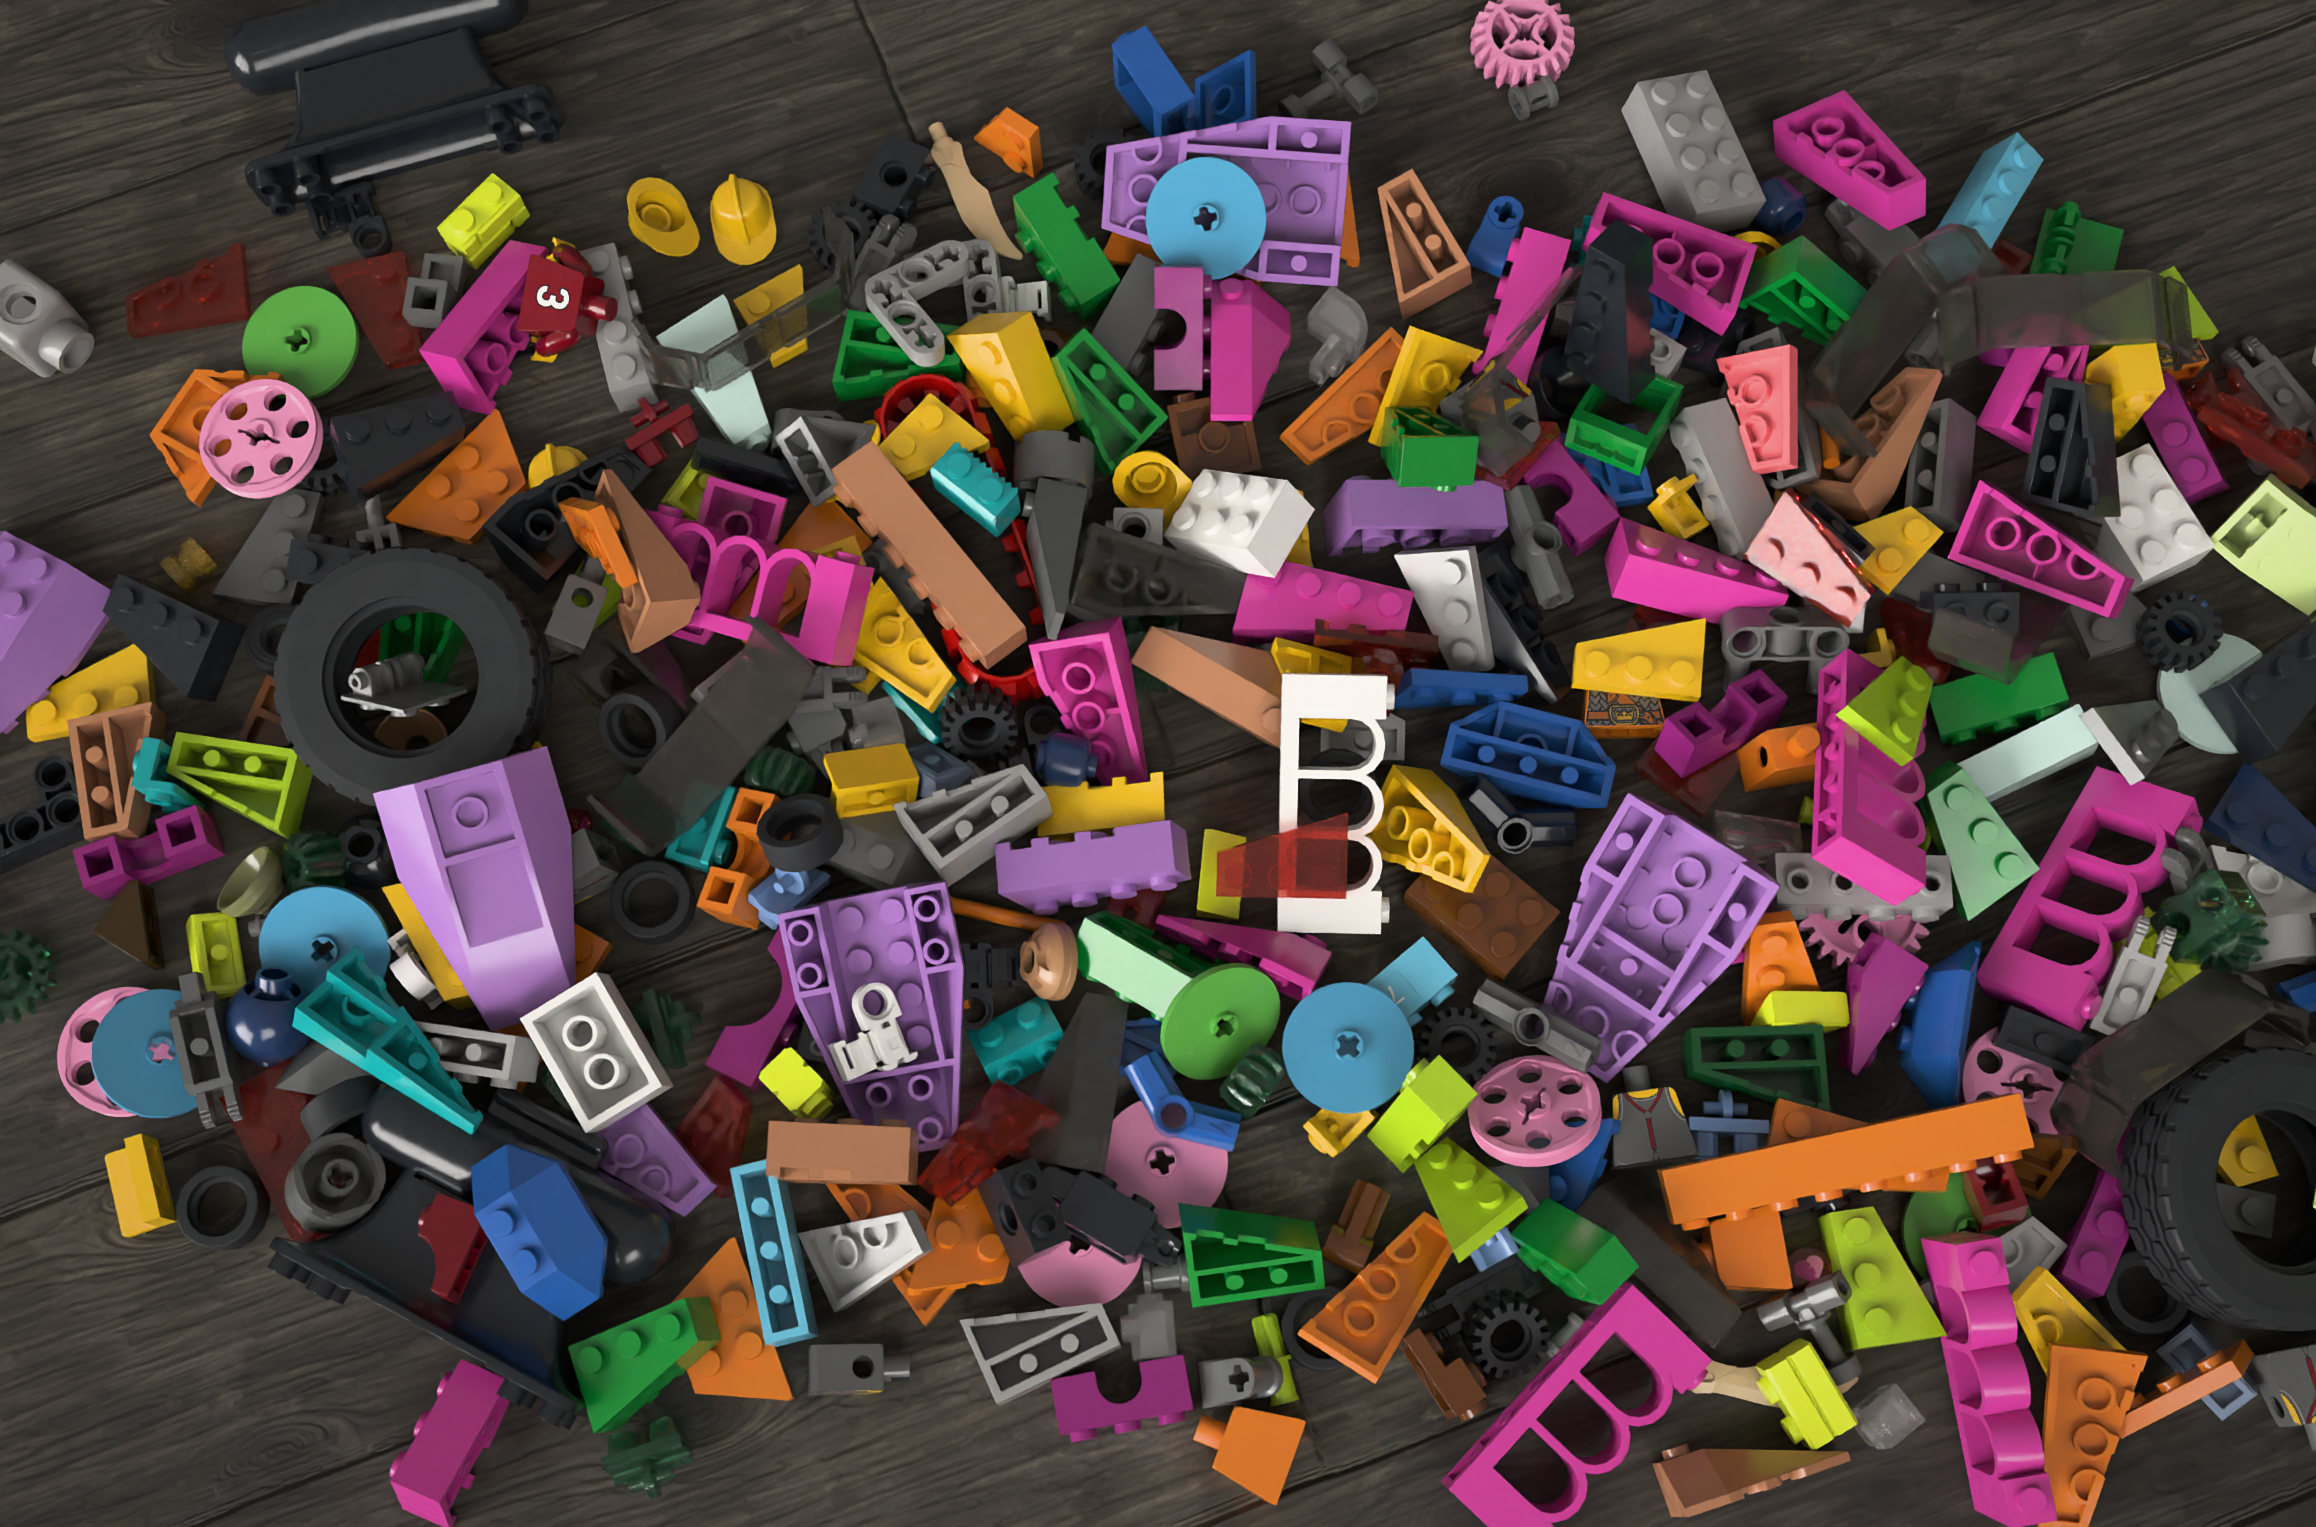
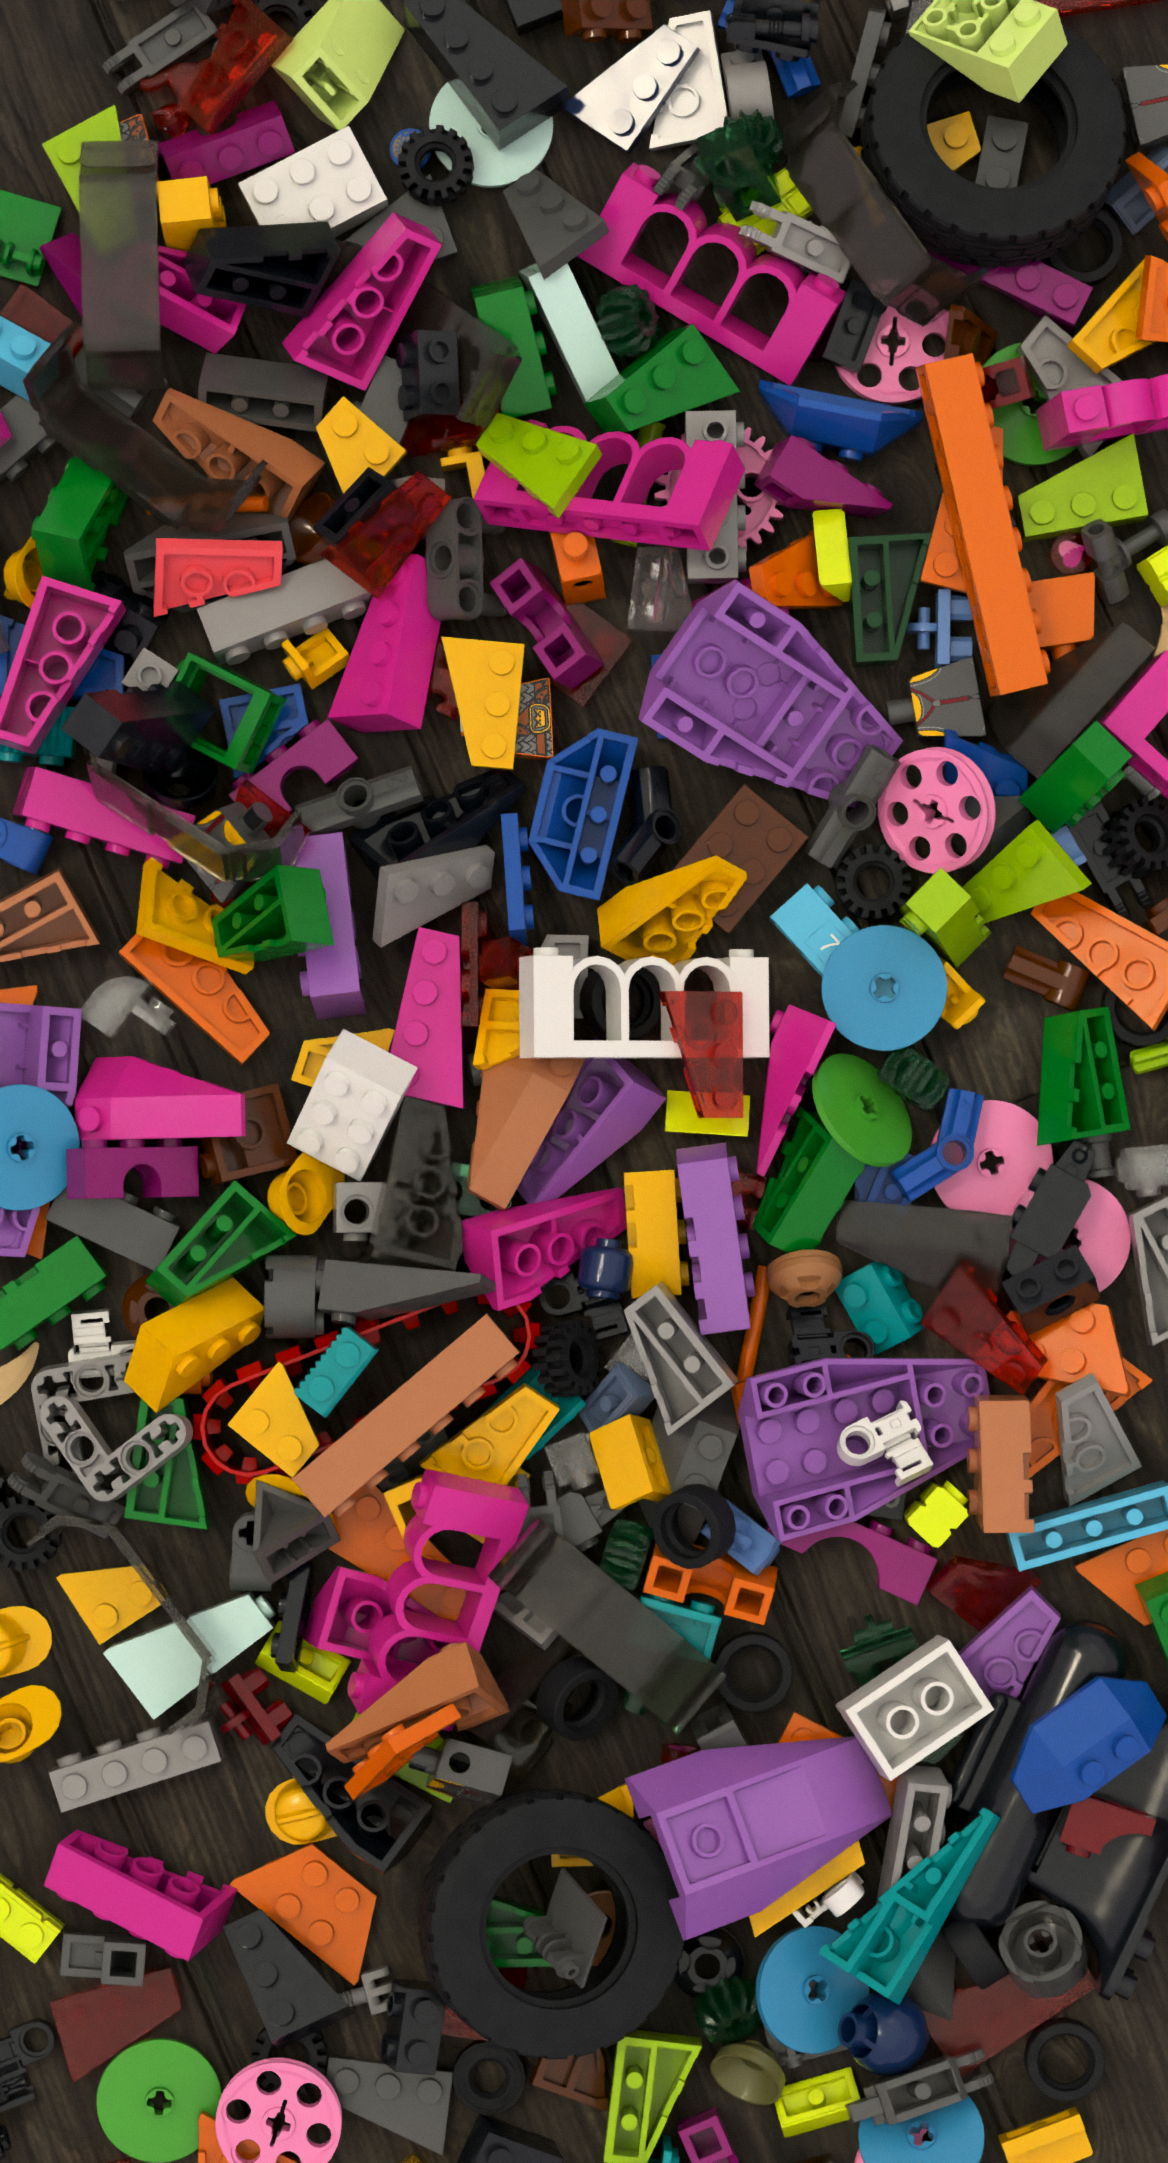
camera: 90 degrees left, 15 degrees up
dark red torso [517,237,618,363] -> none
none -> medium lavender wedge [516,1037,667,1204]
none -> clear green gear [596,284,660,358]

